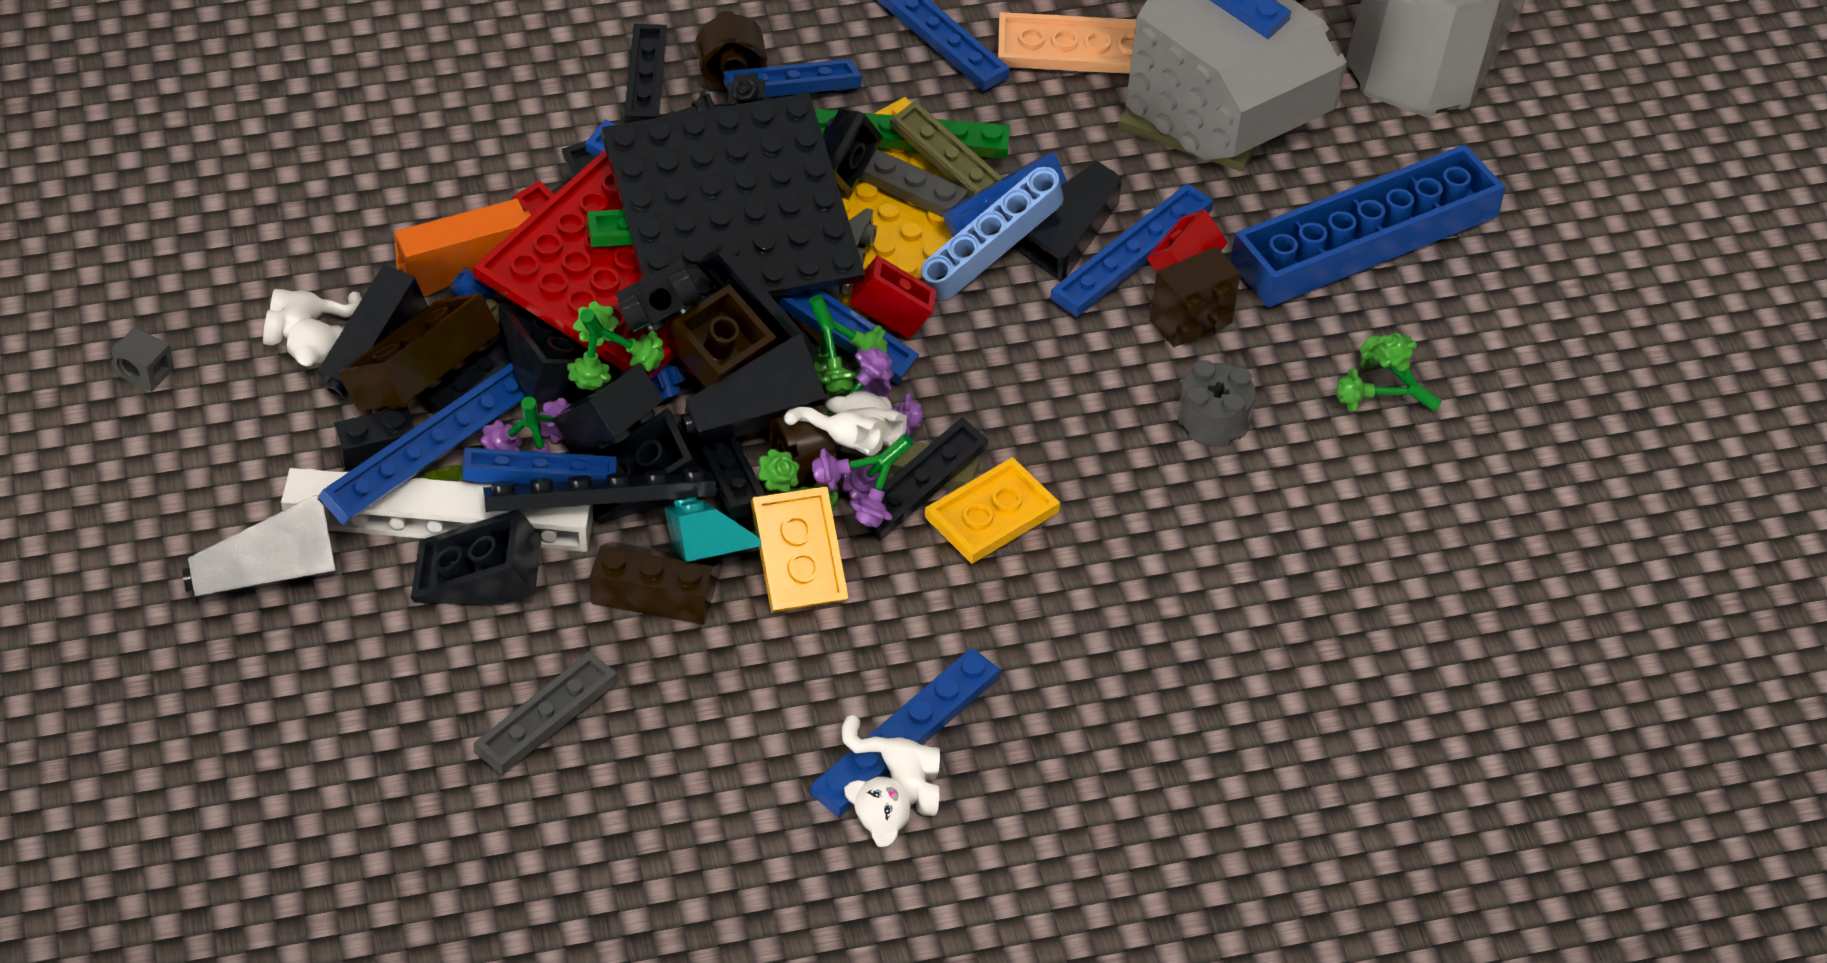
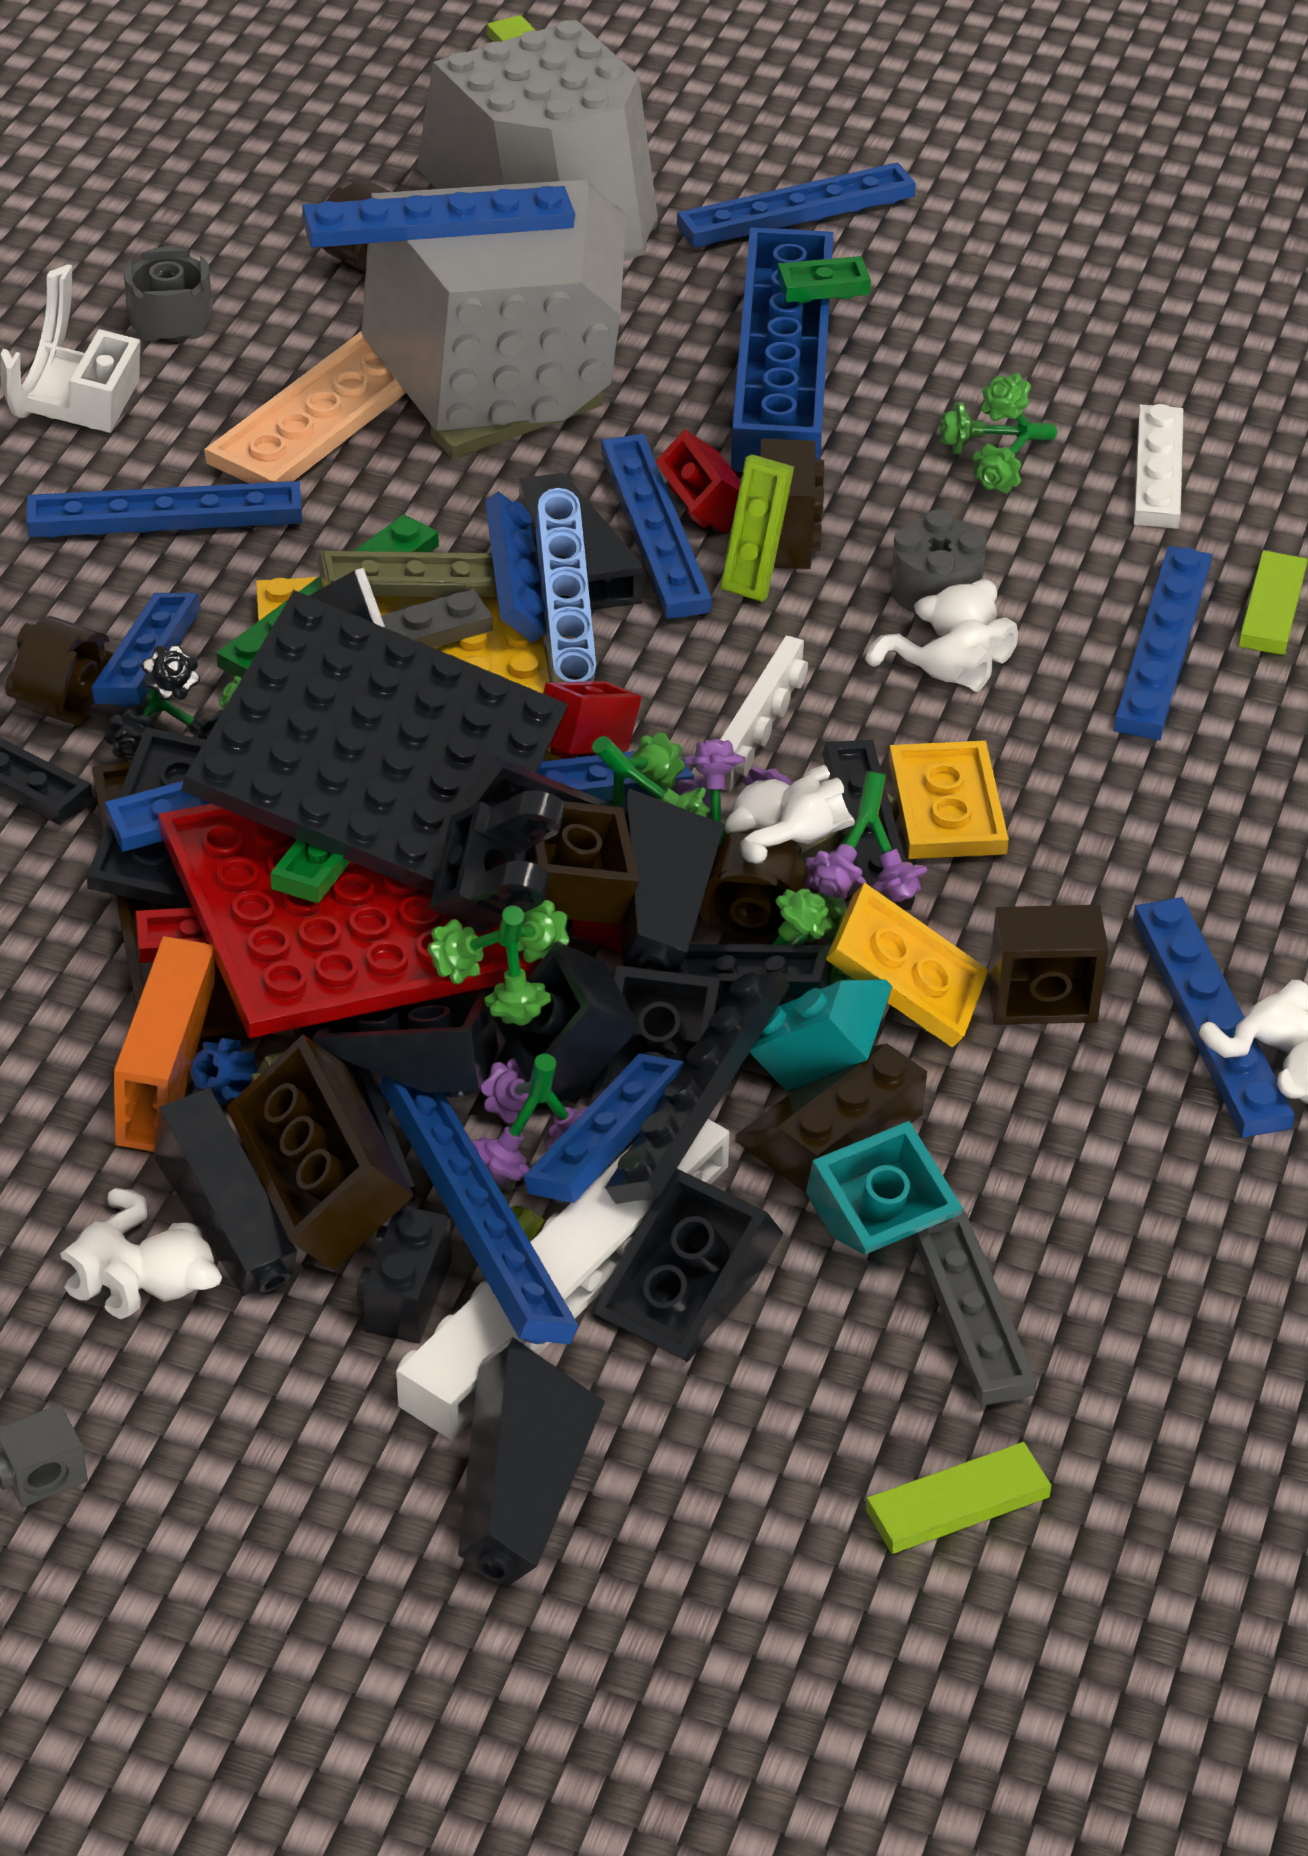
camera: 55 degrees left, 5 degrees down
none -> blue plate [677,162,916,248]
none -> lime tile [720,454,794,602]
none -> white plate [720,635,808,792]
none -> green plate [777,256,871,303]
none -> teal slope [806,1121,963,1255]
none -> white animal [865,578,1018,692]
none -> lime tile [866,1442,1052,1554]
none -> dark brown brick [988,905,1109,1025]
none -> blue plate [1114,545,1213,741]
none -> white plate [1134,404,1183,529]
none -> lime tile [1239,550,1308,655]

